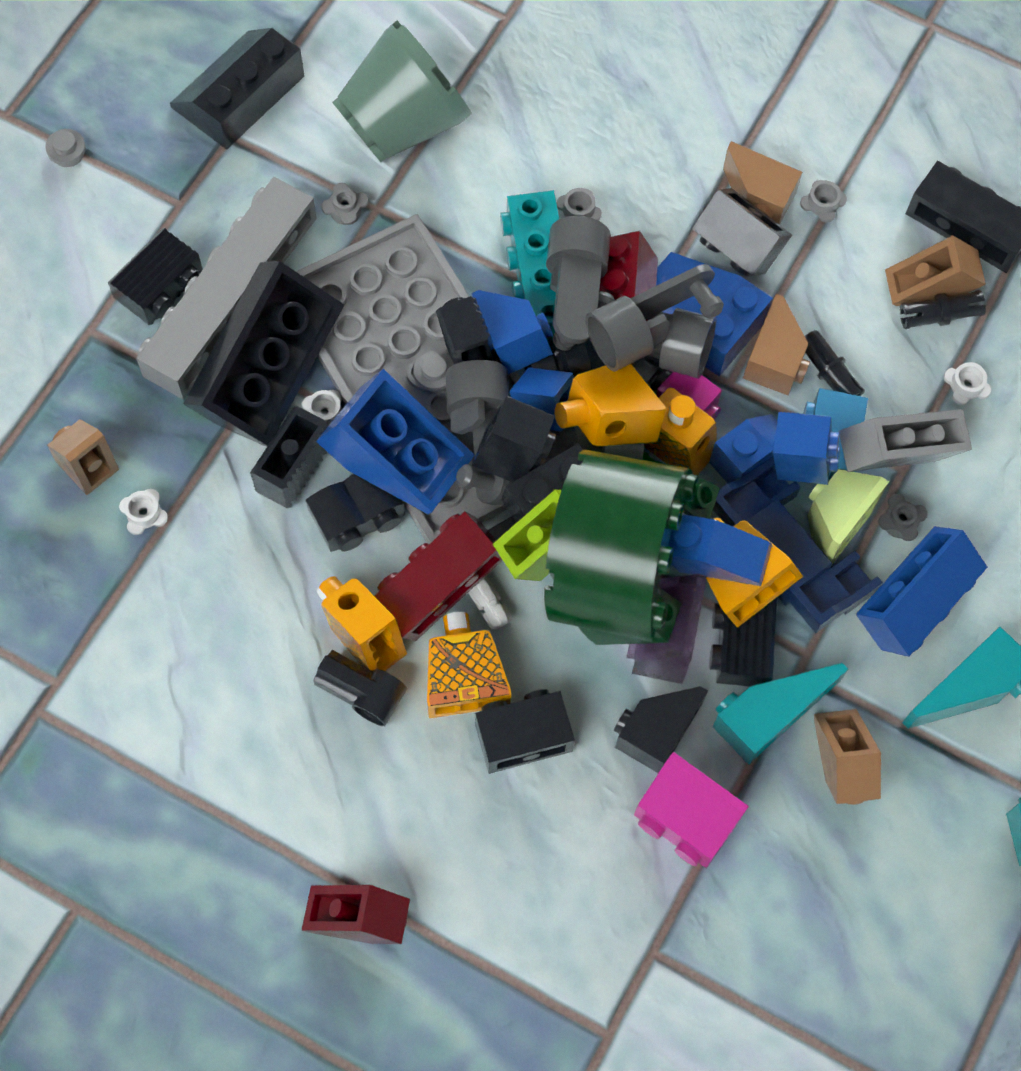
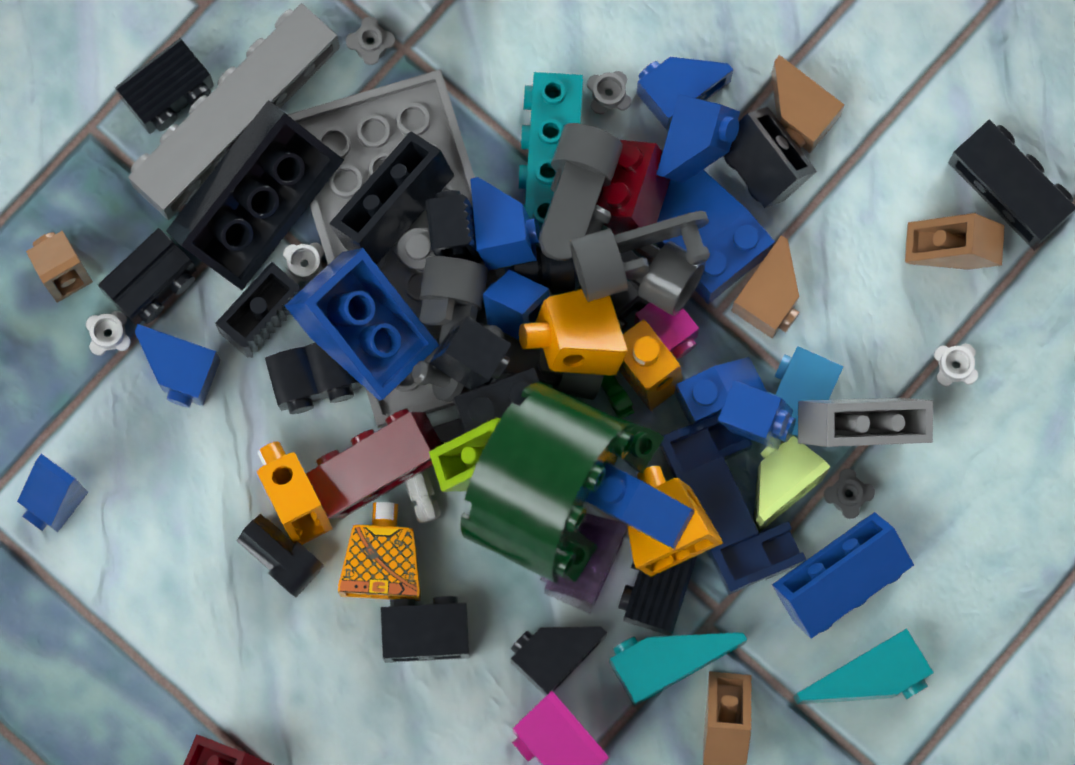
camera: 15 degrees right, 10 degrees up
light grey plate [800,180,847,222] -> none
black axle [805,330,865,396] -> none
black pin [900,290,986,329] -> none
none -> blue slope [17,454,88,532]
none -> black brick [98,228,197,326]
none -> blue slope [135,324,221,408]
none -> black brick [329,131,455,265]
none -> blue slope [636,57,733,130]
none -> blue slope [656,94,740,183]

